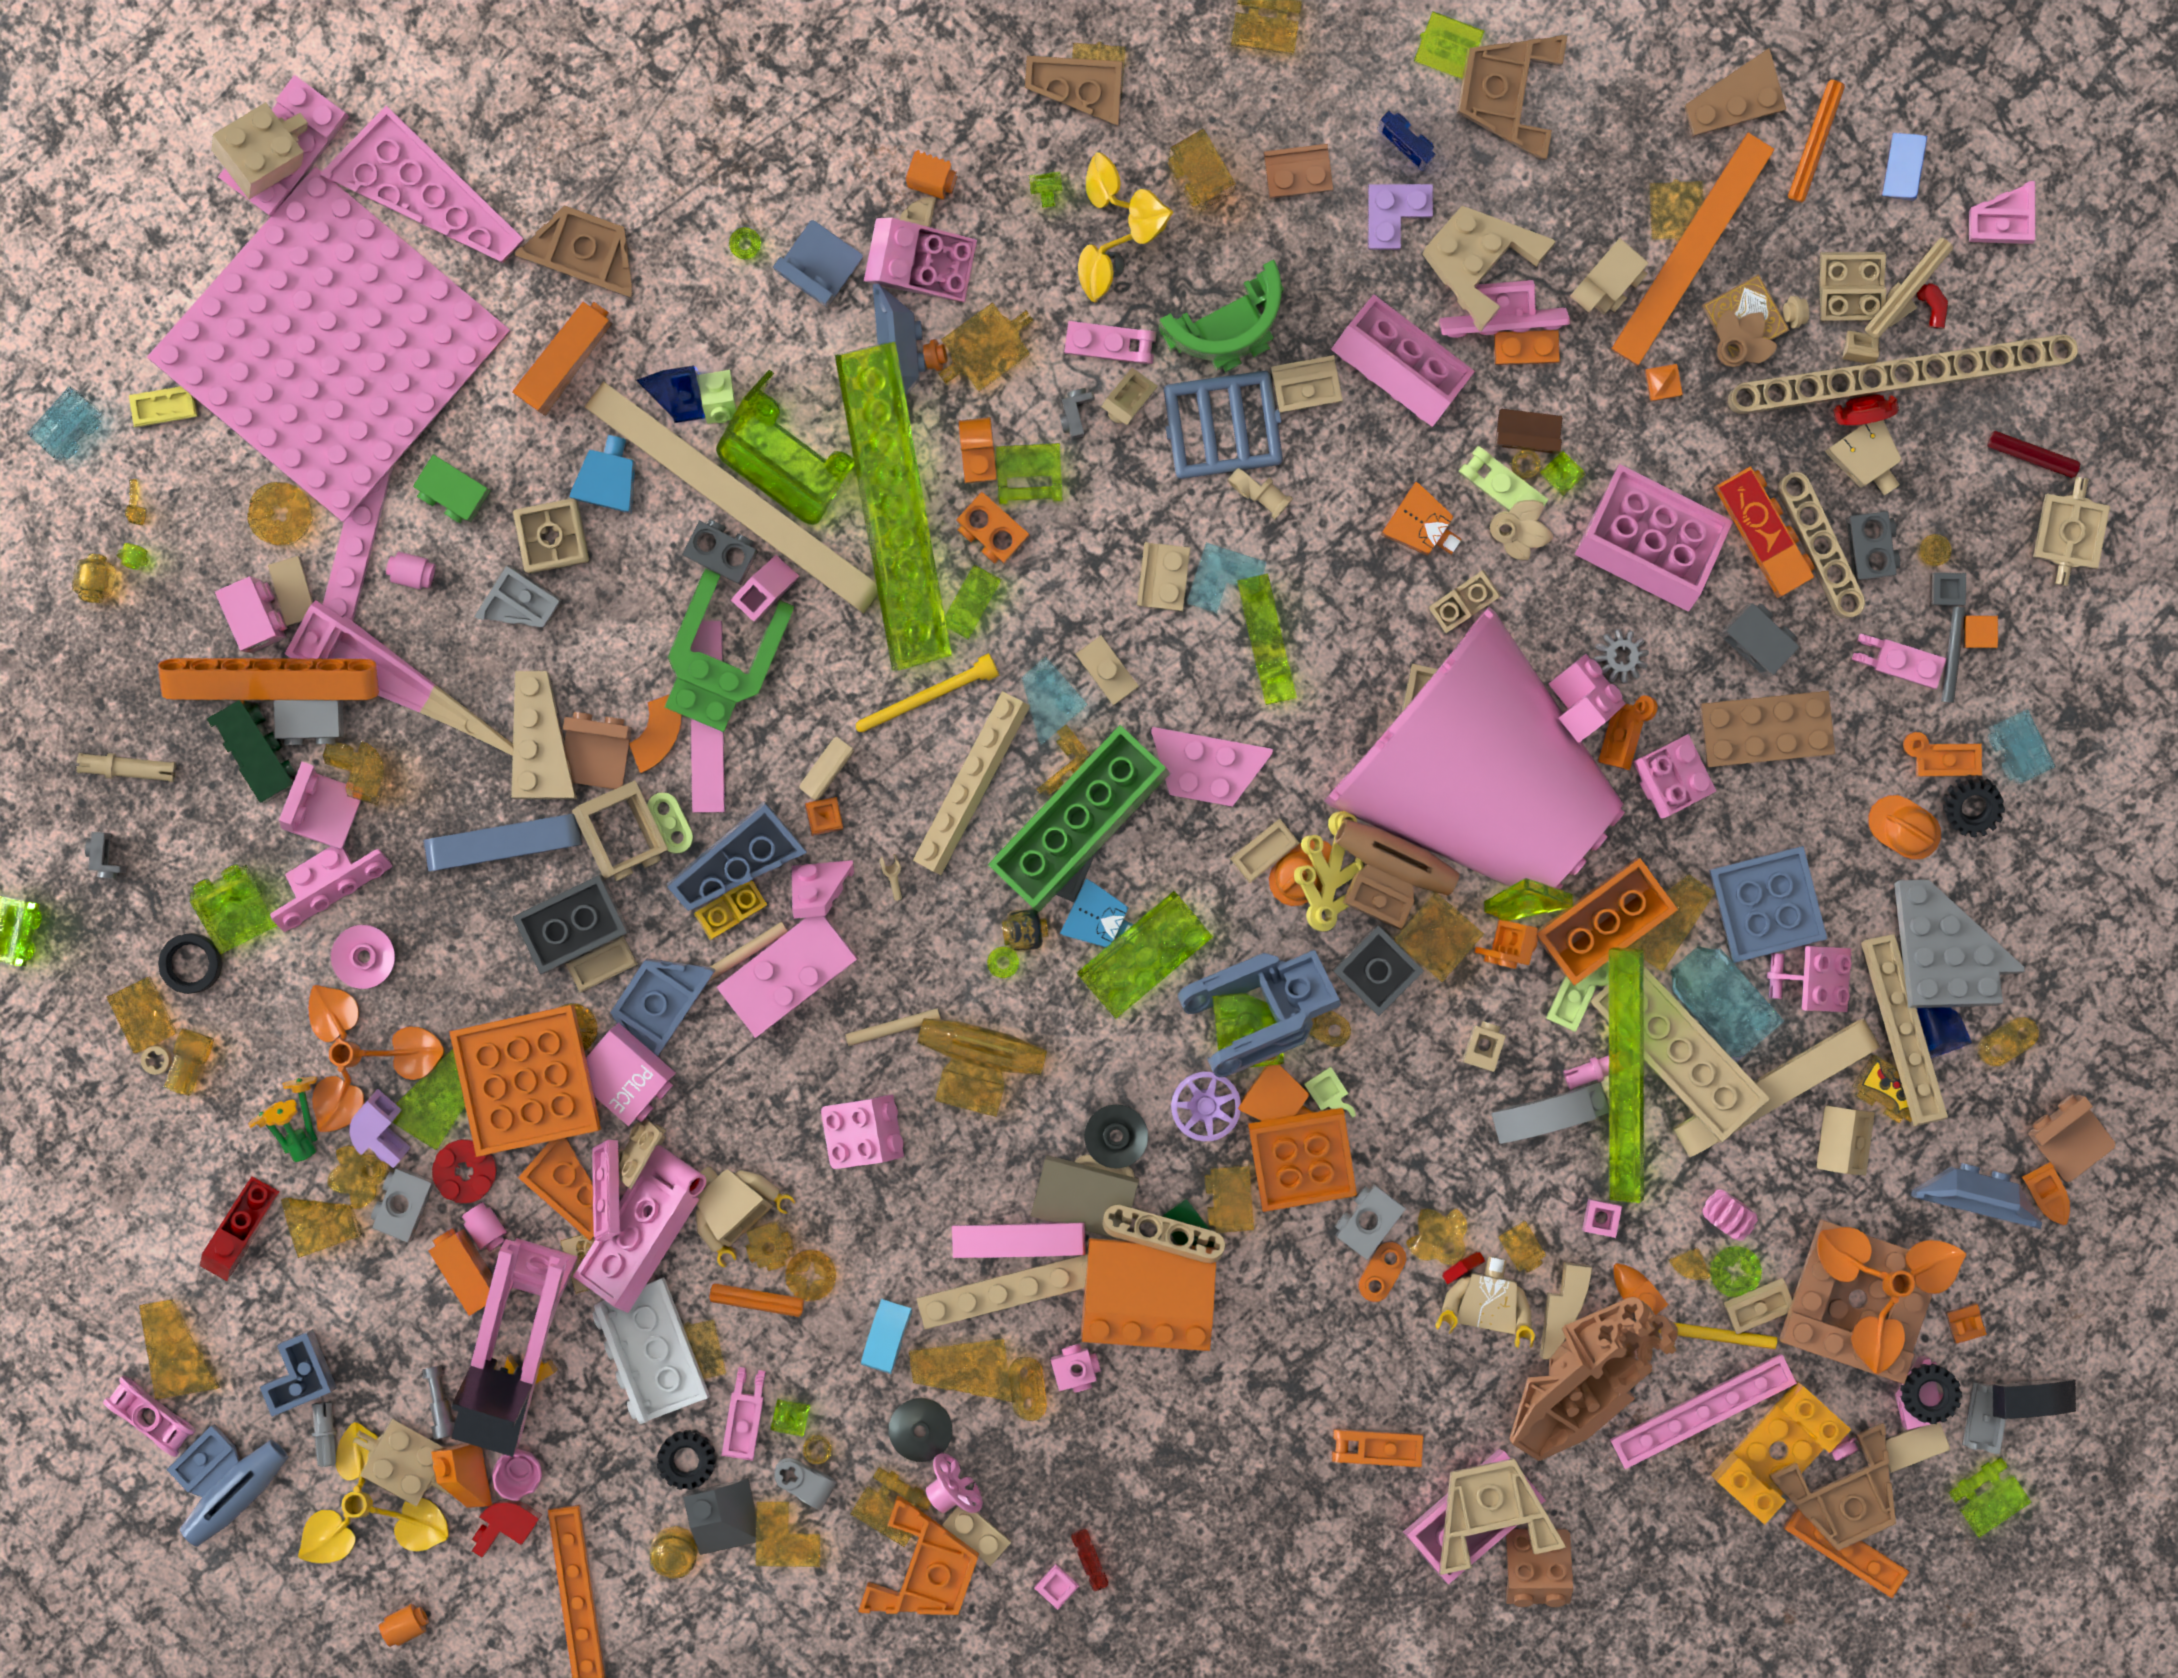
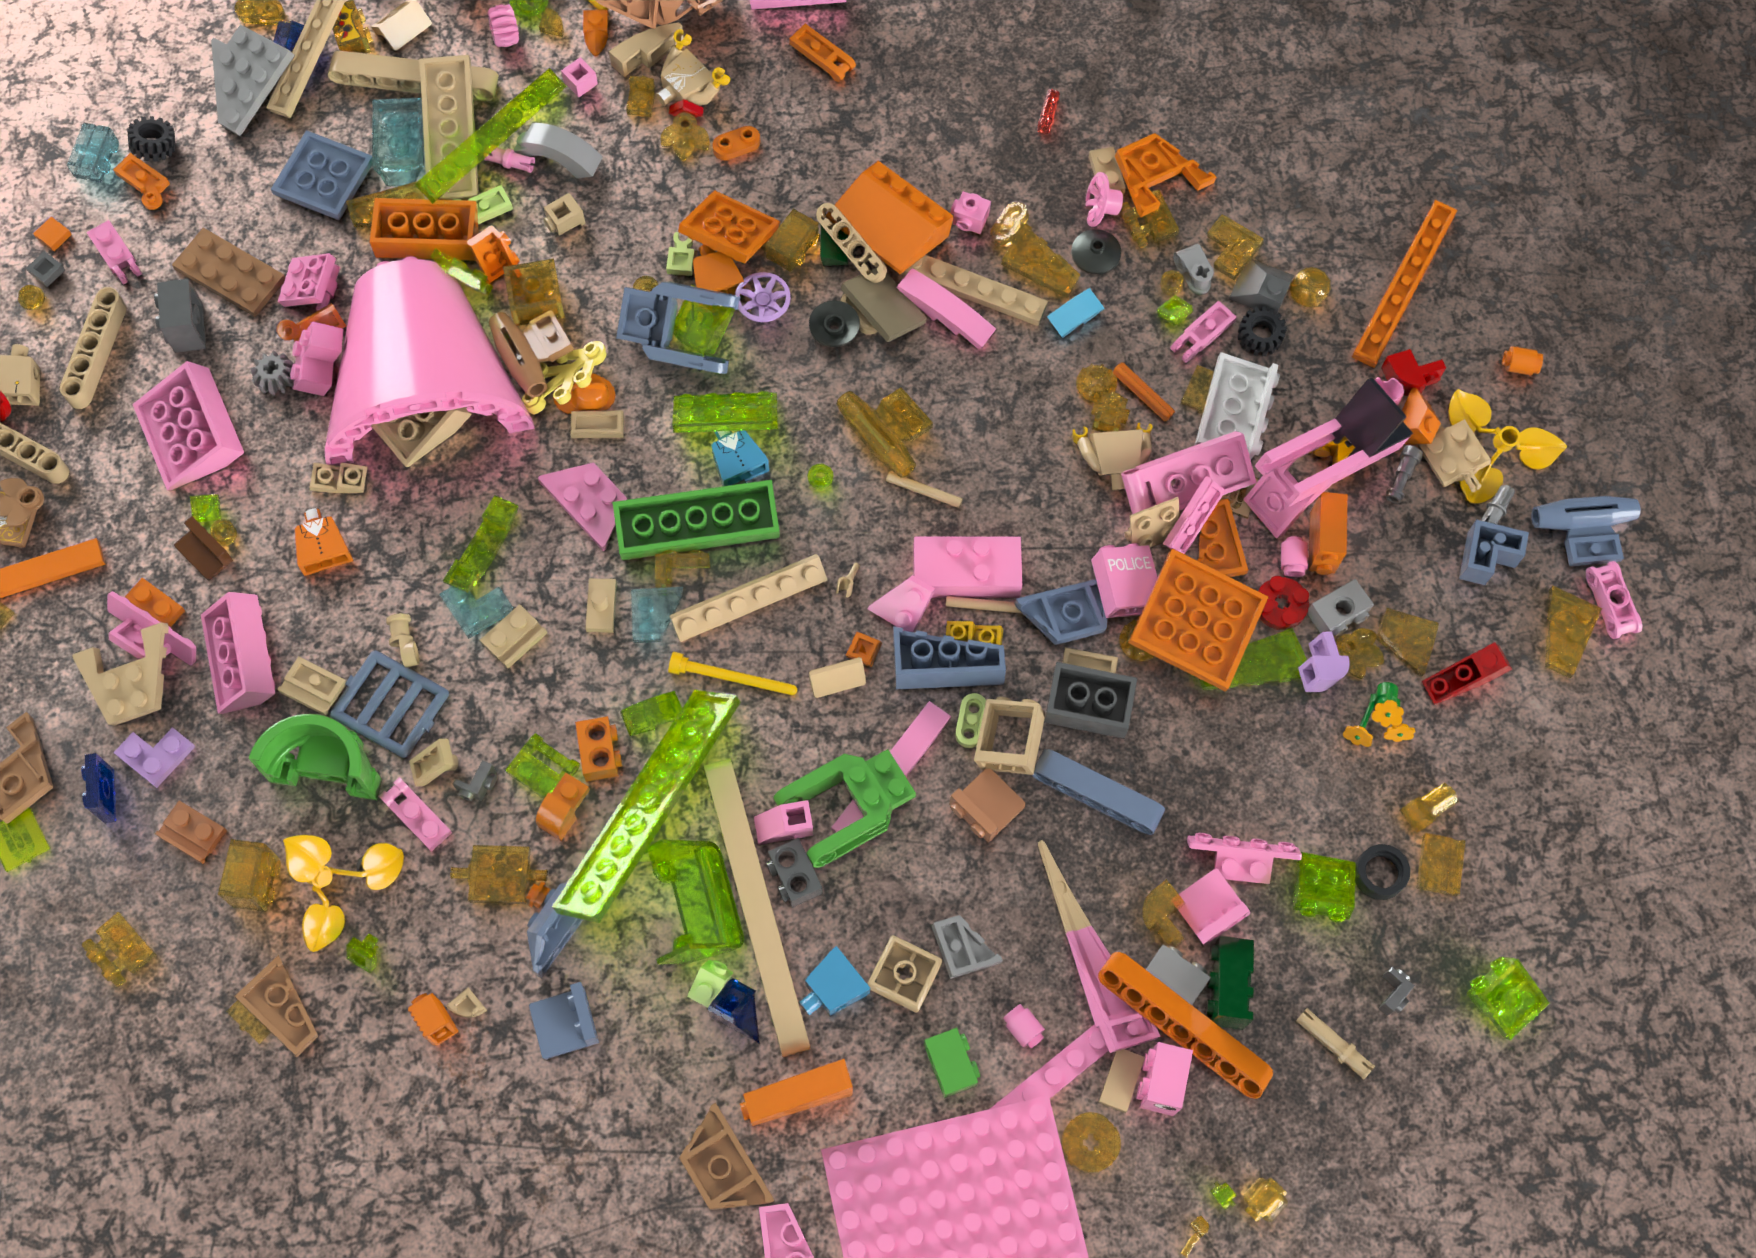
camera: 145 degrees left, 20 degrees down
tan bush [141,1045,172,1075] -> none
orange plant [308,985,445,1132] -> none
bright pink dish [331,925,395,989] -> none
tan wing [511,671,577,799] -> none
orange tile [629,694,682,773] -> none
clear neon green plate [729,227,761,260] -> none
bright pink bracket [821,1094,904,1169] -> none
bright pink slope [864,218,977,302] -> none
head [1002,908,1049,952] -> none
bright pink tile [1034,1564,1079,1610] -> none
dark grey brick [1332,925,1424,1016] -> none
light grey brick [1335,1184,1406,1260] -> none
yellowish green plate [1458,446,1549,511] -> none
tan plate [1490,500,1553,560] -> none
tan hinge [1570,238,1649,315] -> none
orange tile [1644,364,1683,402] -> none
brick [1714,466,1815,598] -> none
bright pink plate [1767,946,1851,1012] -> none
dark grey brick [1845,511,1900,581] -> none
orange piece [1868,795,1941,860] -> none
dark grey bar [1941,606,1966,703] -> none

